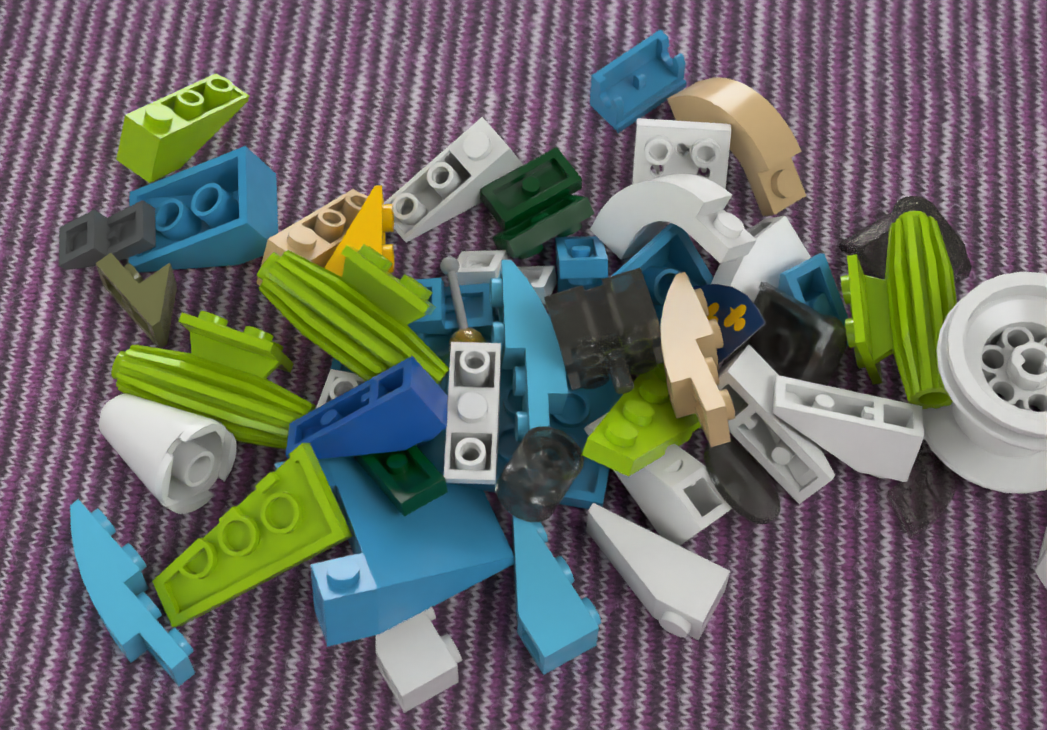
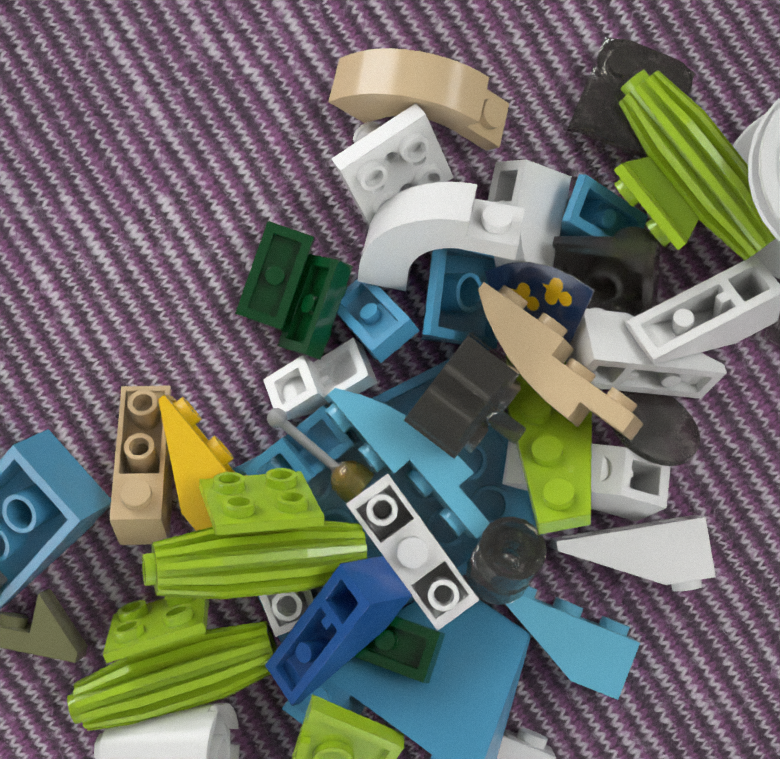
camera: 40 degrees left, 25 degrees up
white slope [384,117,523,243] -> none
dark azure hinge [590,29,687,133] -> none

